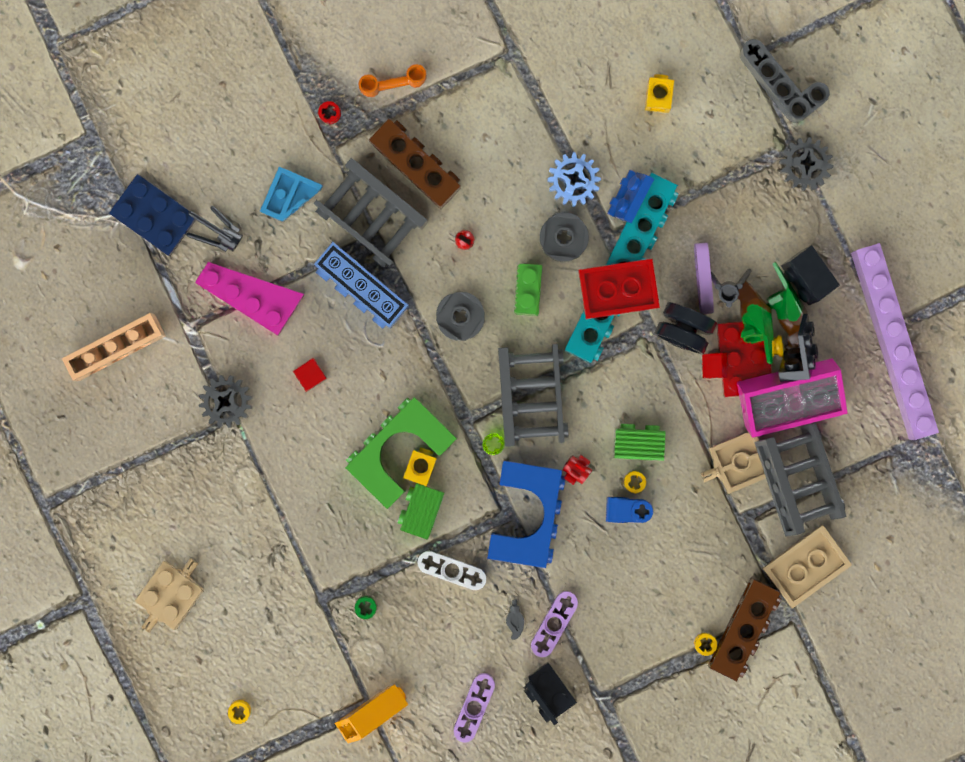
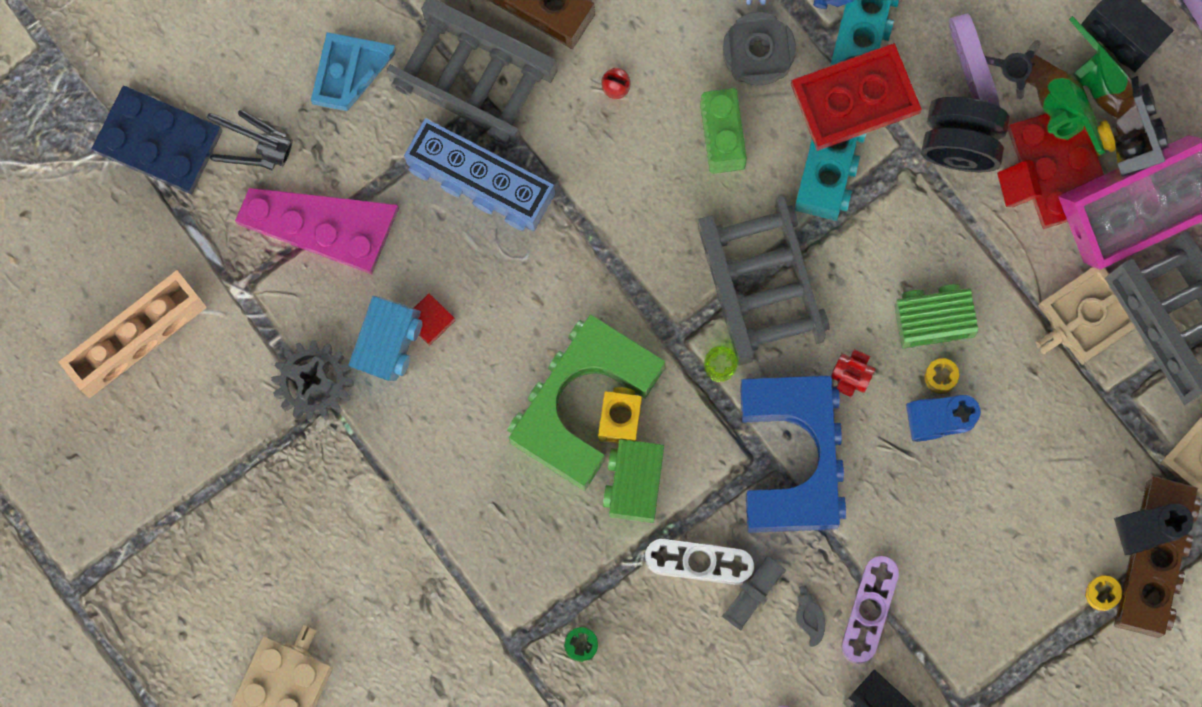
camera: 10 degrees left, 10 degrees down
dark grey plate [436,292,485,341] -> none
none -> dark azure brick [348,296,422,381]
none -> dark grey pin [722,556,786,631]
none -> black piece [1114,504,1194,556]

